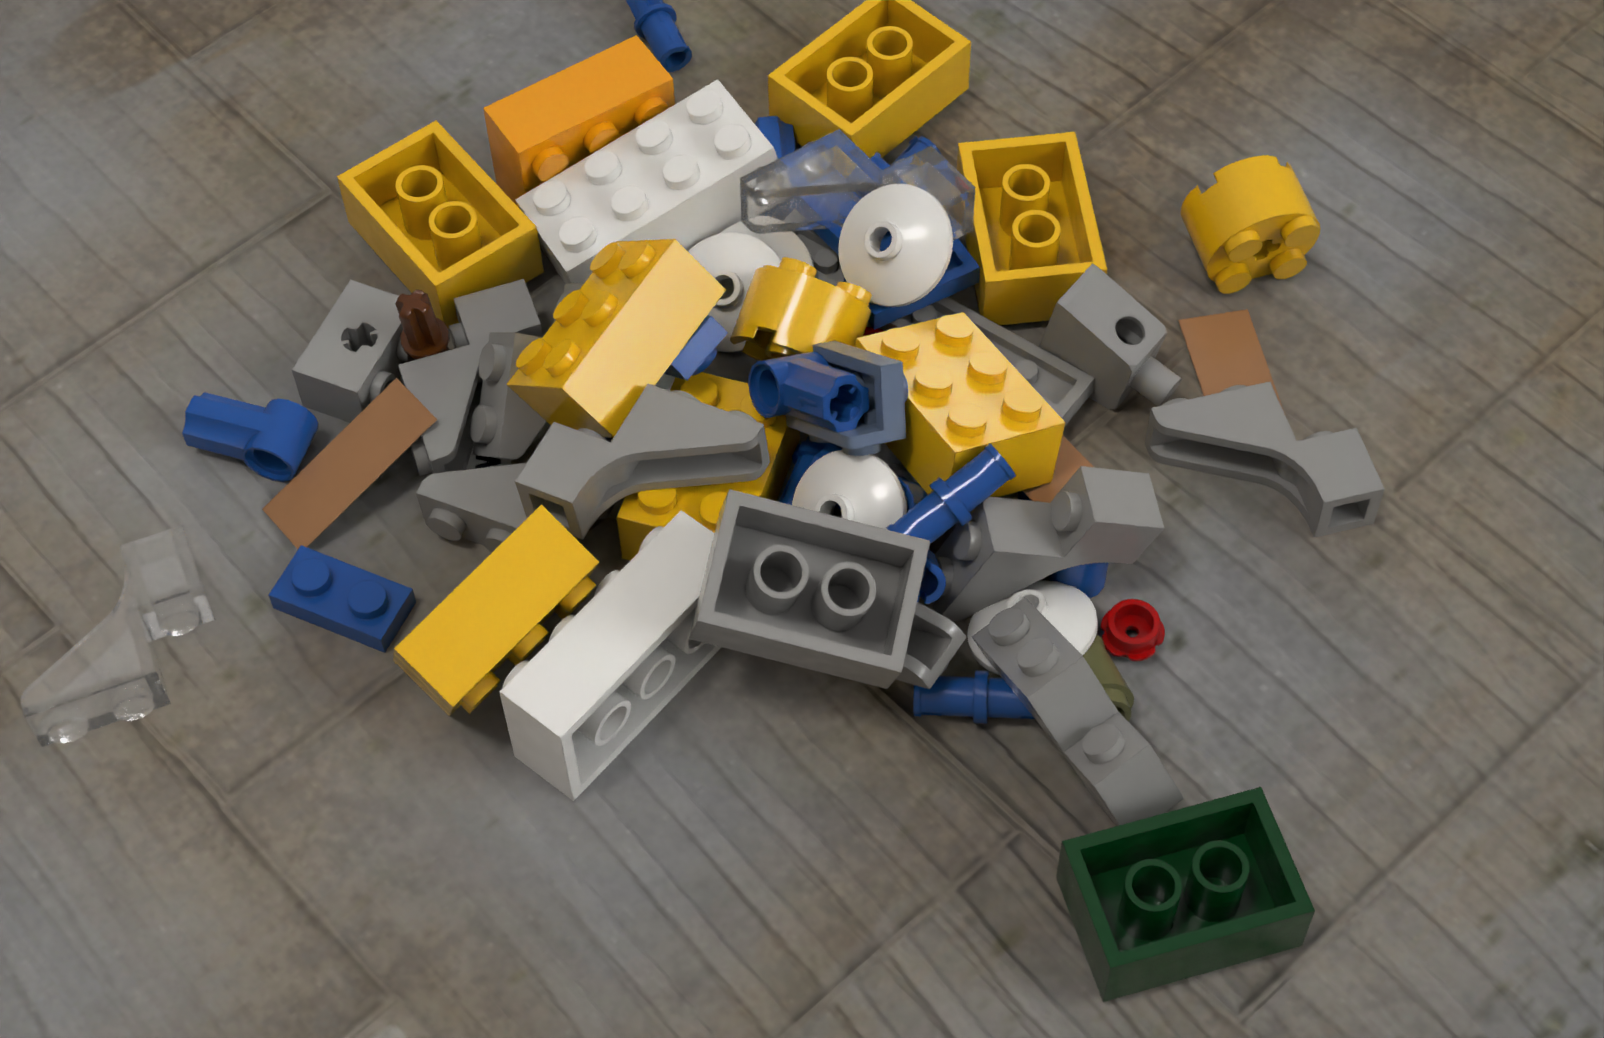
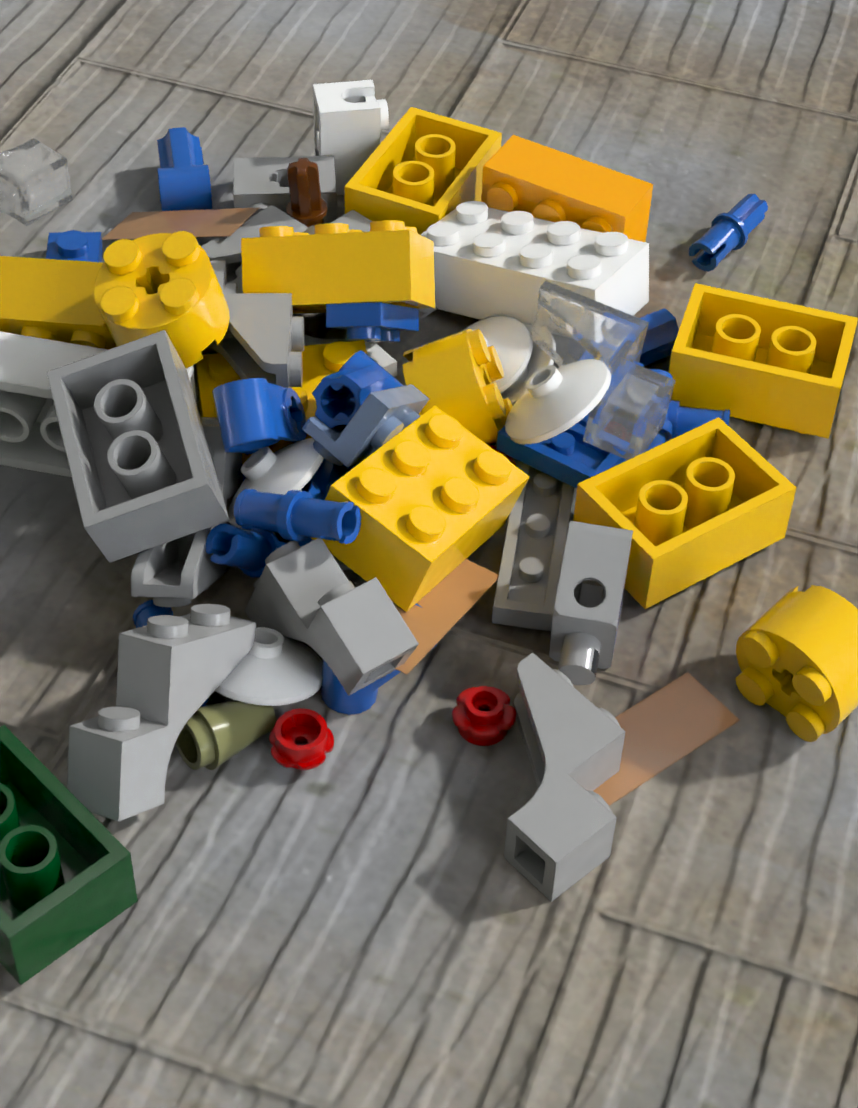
camera: 60 degrees right, 10 degrees down
none -> yellow brick [94,231,230,368]
none -> blue piece [212,378,307,455]
none -> white brick [313,80,389,196]
none -> red plate [452,686,516,746]

